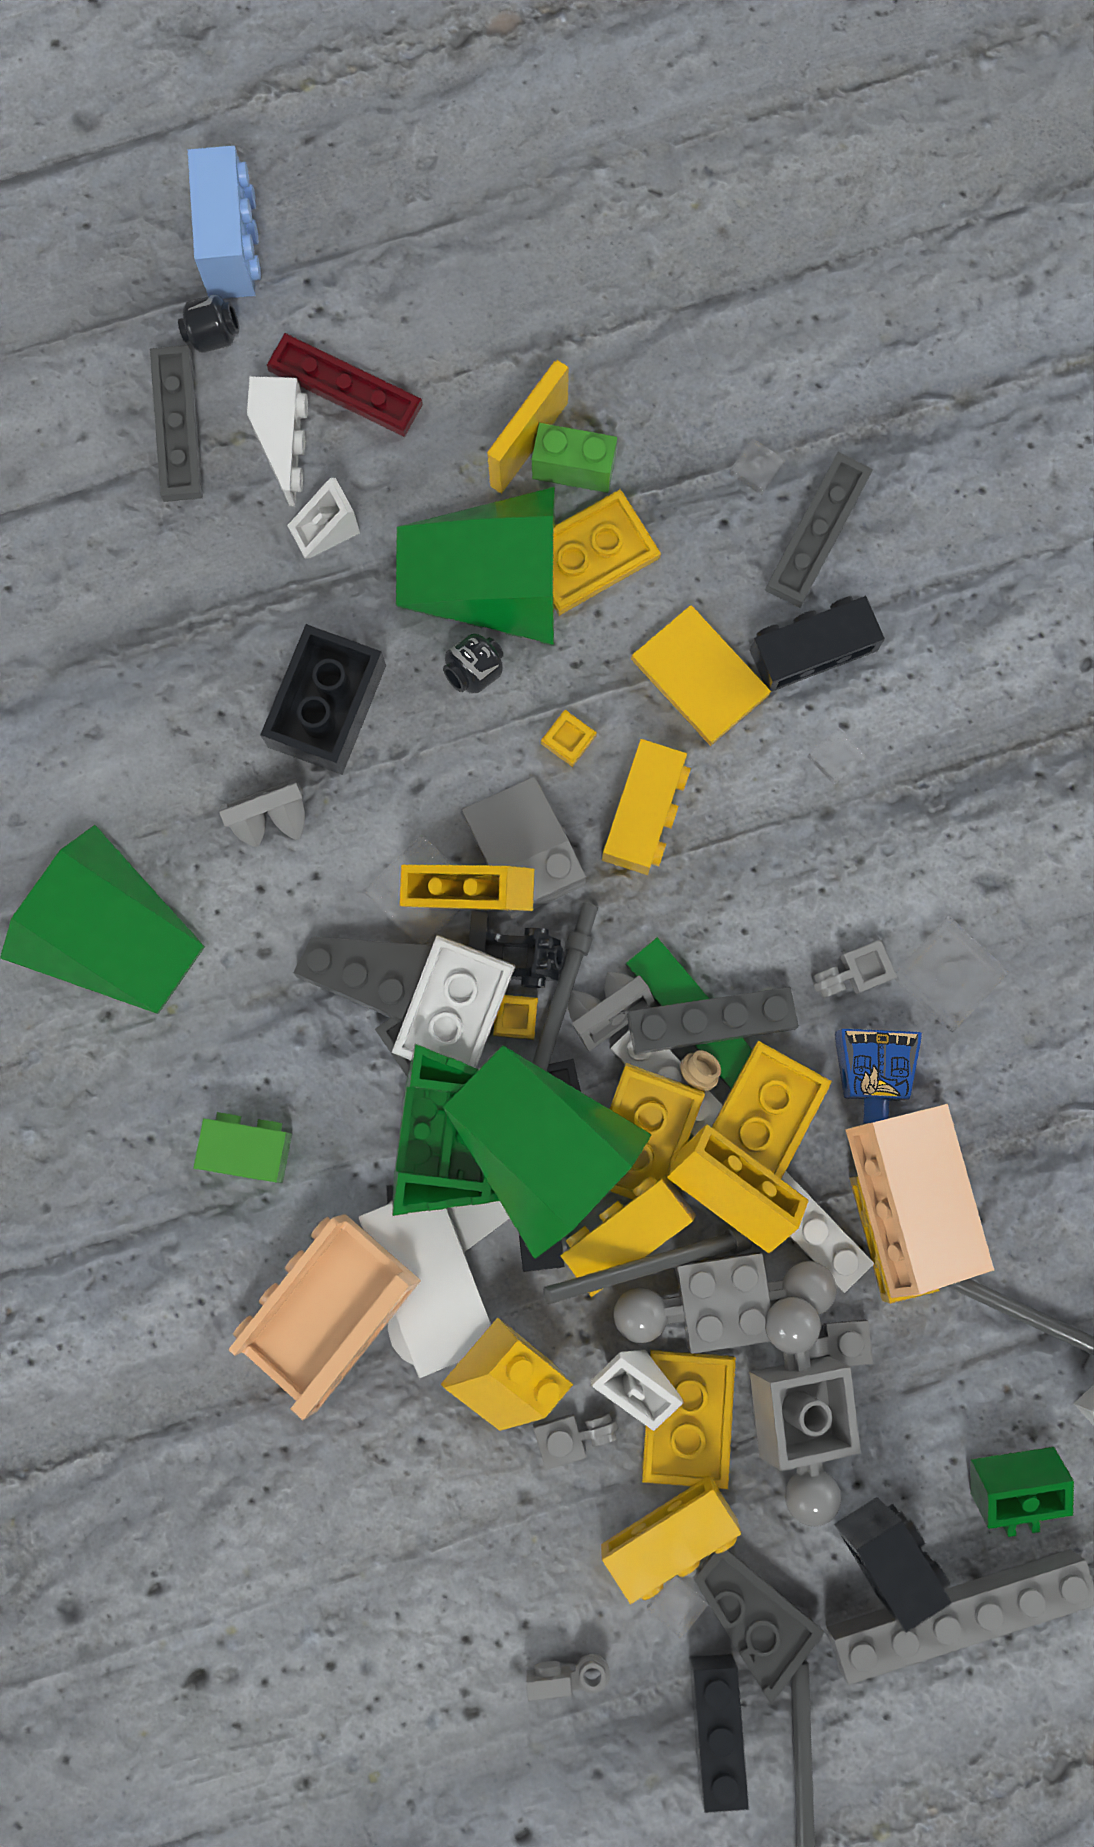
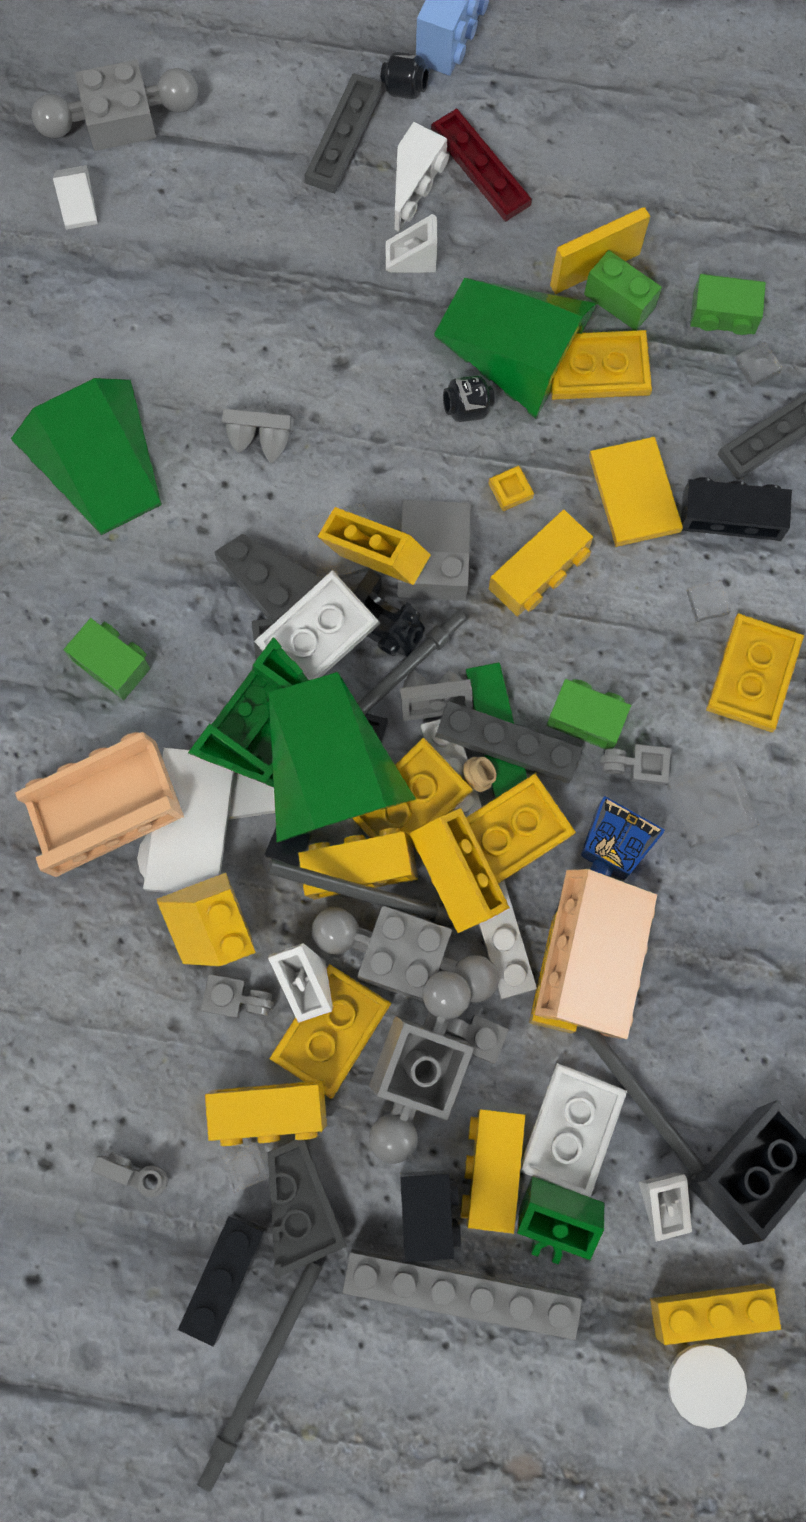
camera: 25 degrees right, 5 degrees down
black brick [260,624,386,775] -> none
yellow tile [493,995,538,1040] -> none
none -> yellow brick [460,1109,525,1234]
none -> white tile [520,1063,627,1197]
none -> bright green brick [546,679,631,750]
none -> bright green brick [690,274,766,335]
none -> yellow tile [706,613,804,733]

